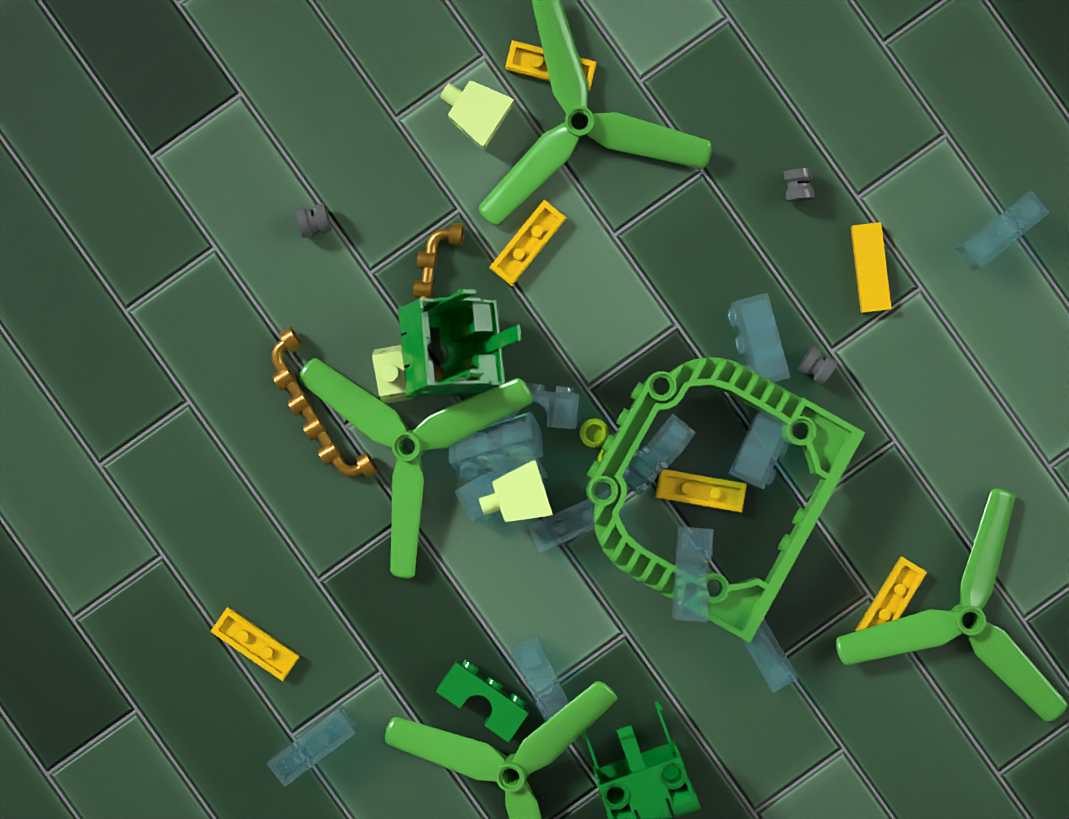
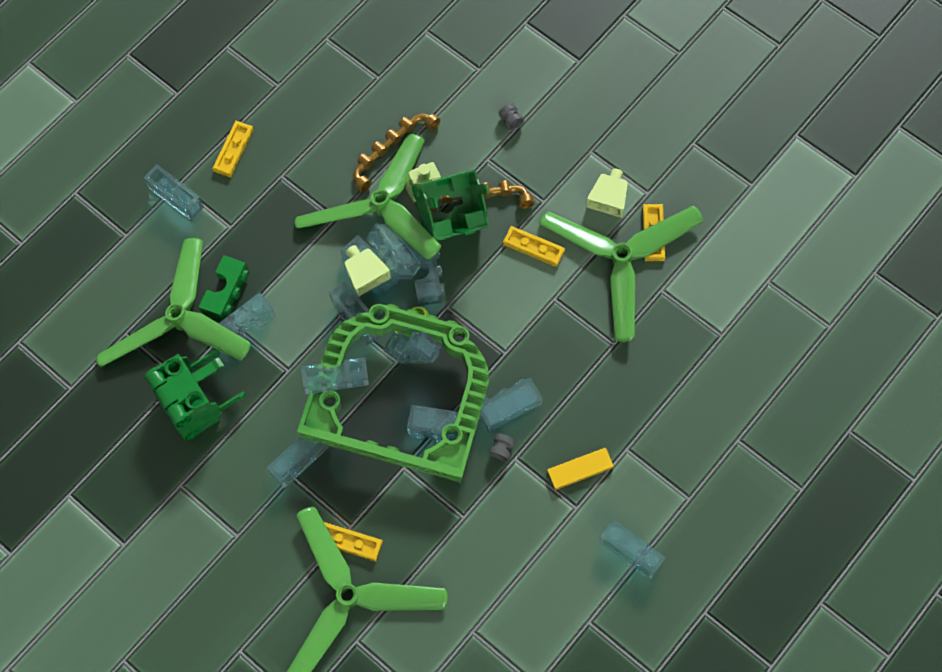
camera: 80 degrees right, 20 degrees down
yellow tile [655,469,747,512] -> none
dark grey wheel [783,168,815,202] -> none

